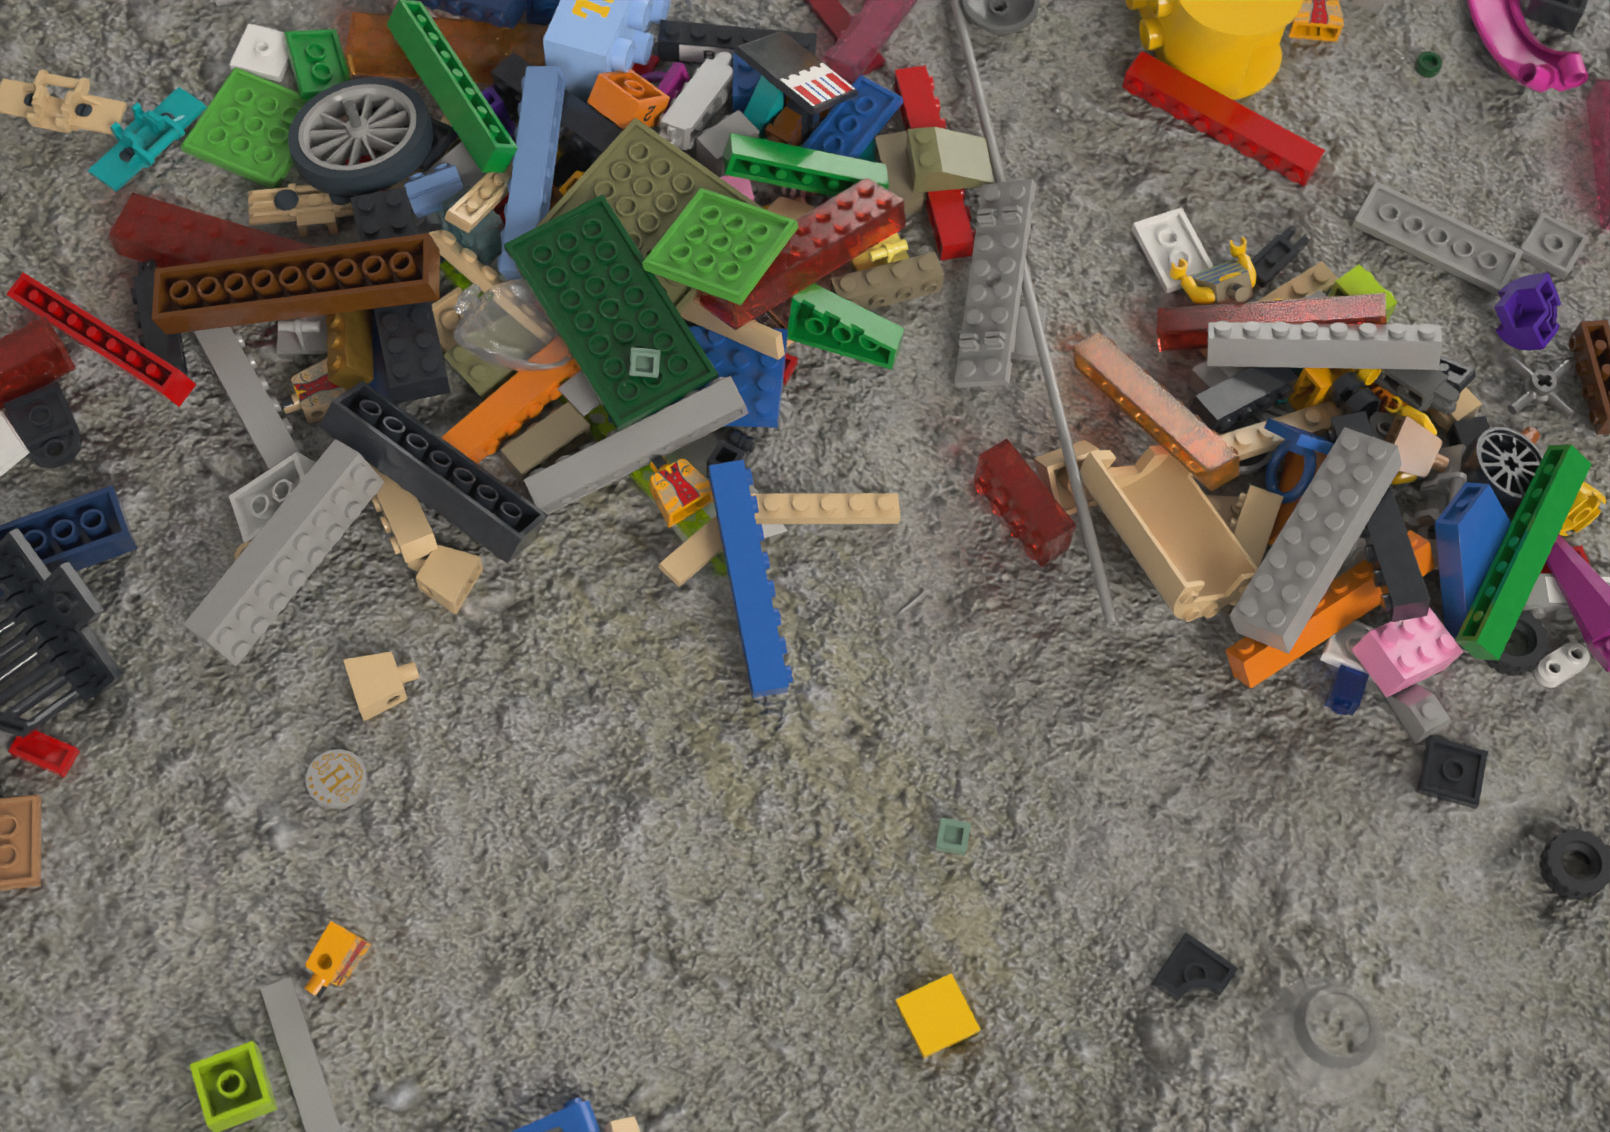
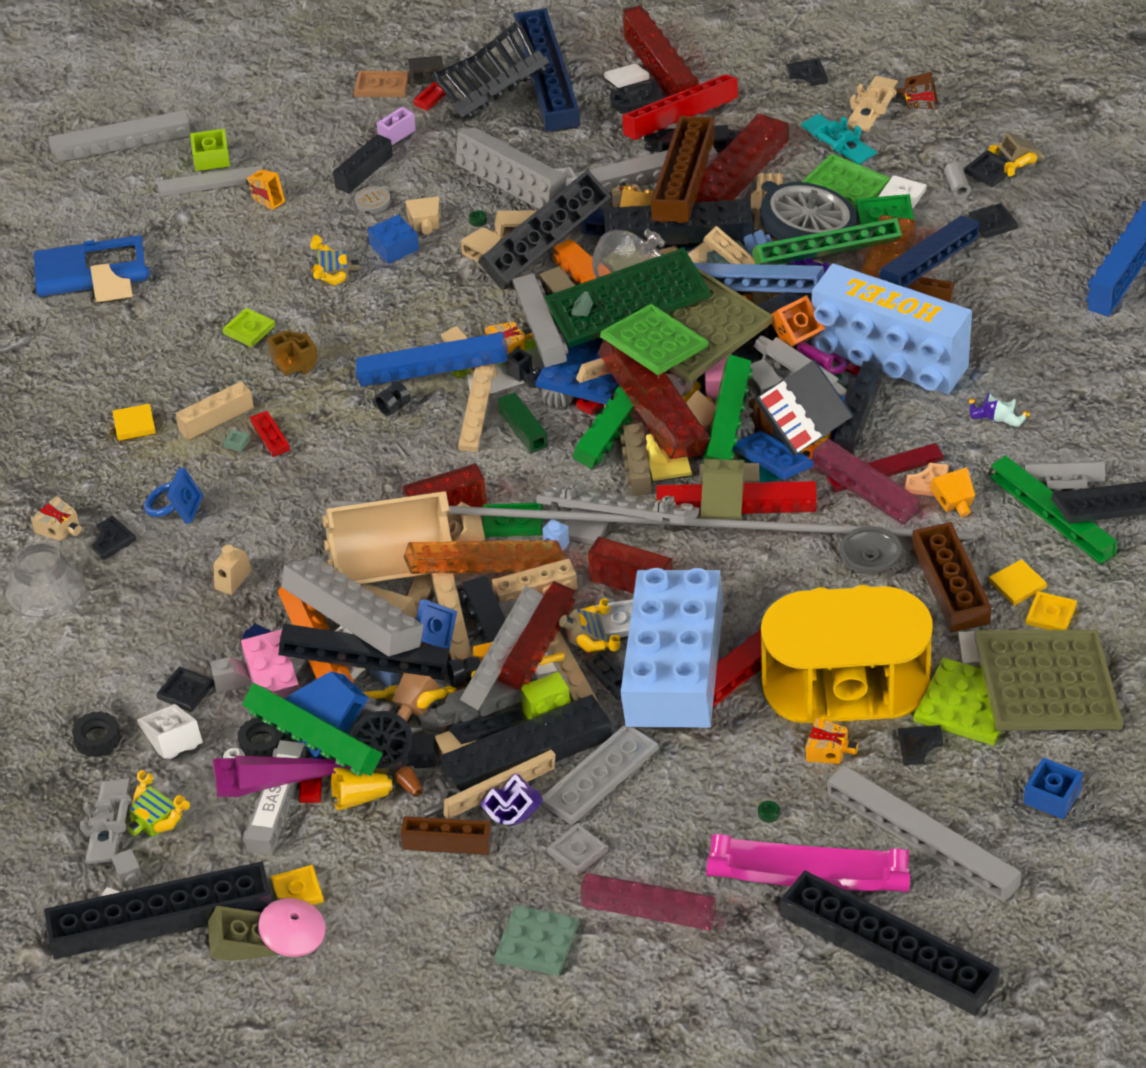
camera: 110 degrees right, 20 degrees down
none -> tan torso [31,496,81,541]
none -> white slope [137,704,203,759]
none -> blue tile [144,468,203,524]
none -> tan brick [175,381,254,440]
none -> tan torso [213,545,252,595]
none -> lime plate [222,308,275,347]
none -> red plate [250,411,290,457]
none -> pearl gold brick [267,330,318,376]
none -> torso [310,235,360,287]
none -> black brick [333,134,393,194]
none -> blue brick [368,214,419,264]
none -> black wheel [374,382,411,416]
none -> lavender brick [377,107,416,145]
none -> black brick [439,694,612,792]
none -> tan tile [444,750,556,819]
none -> dark green tile [469,210,487,227]
none -> green tile [482,503,543,537]
none -> tan brick [492,558,578,603]
none -> dark green brick [498,392,548,454]
none -> light blue brick [541,519,569,555]
none -> clear red brick [588,536,673,594]
none -> light blue brick [621,568,724,728]
none -> reddish brown torso [896,72,938,109]

